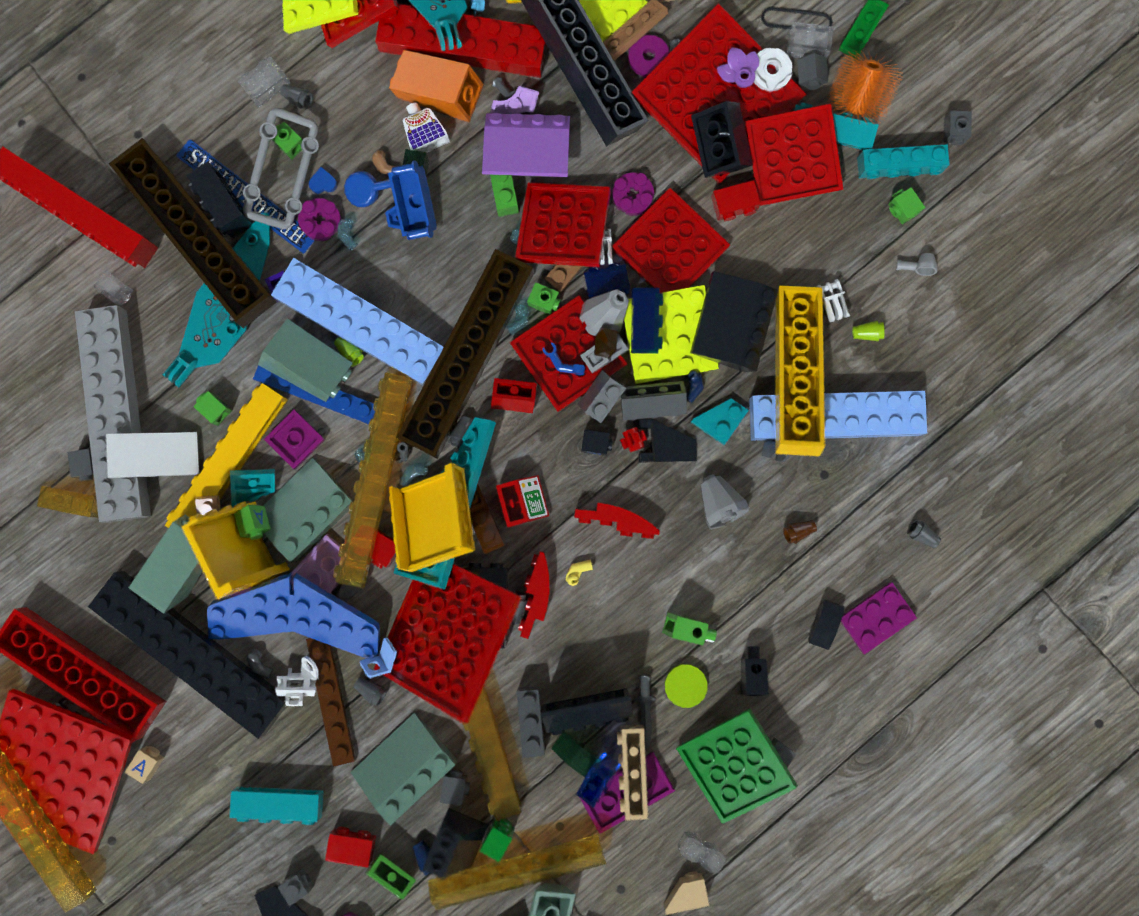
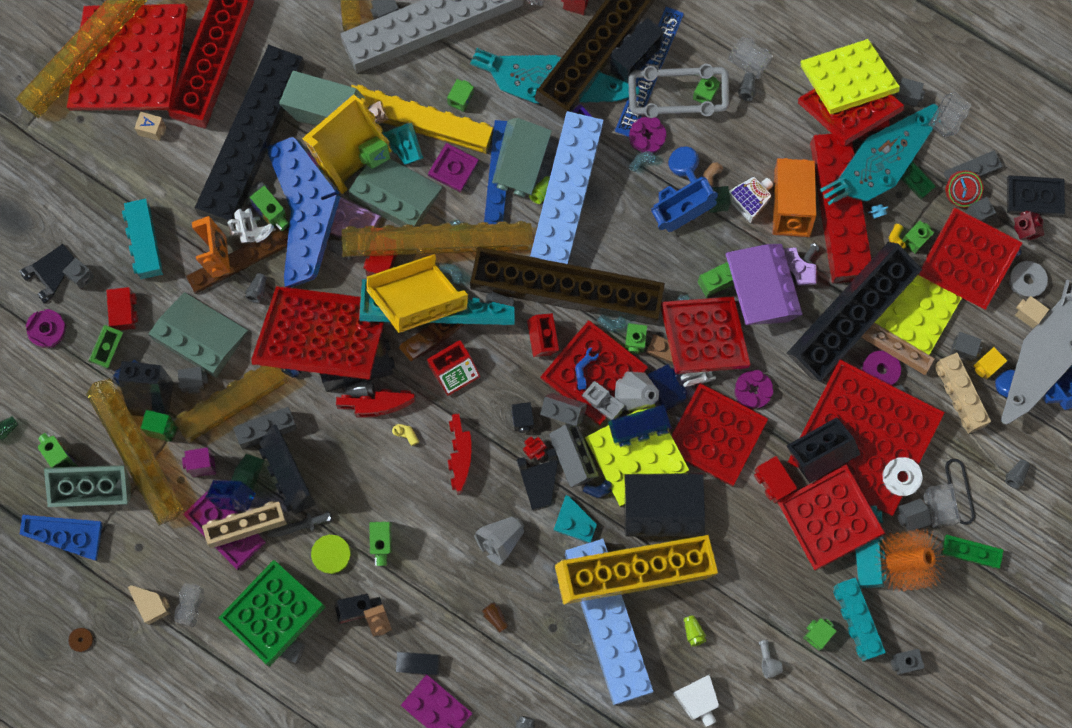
camera: 65 degrees right, 10 degrees down
white tile [106,432,199,478] -> none
blue tile [309,167,337,194] -> none
light blue bracket [360,637,397,678] -> none
dark grey arm [393,442,409,464] -> none
dark brown slope [594,328,618,358] -> none
medium lavender plate [717,48,759,88] -> none
white arm [817,279,850,323] -> none
none -> magenta brick [182,447,216,478]
none -> orange panel [192,216,230,278]
none -> bright green torso [250,186,290,231]
none -> medium nougat plate [364,605,392,637]
none -> white torso [673,675,719,727]

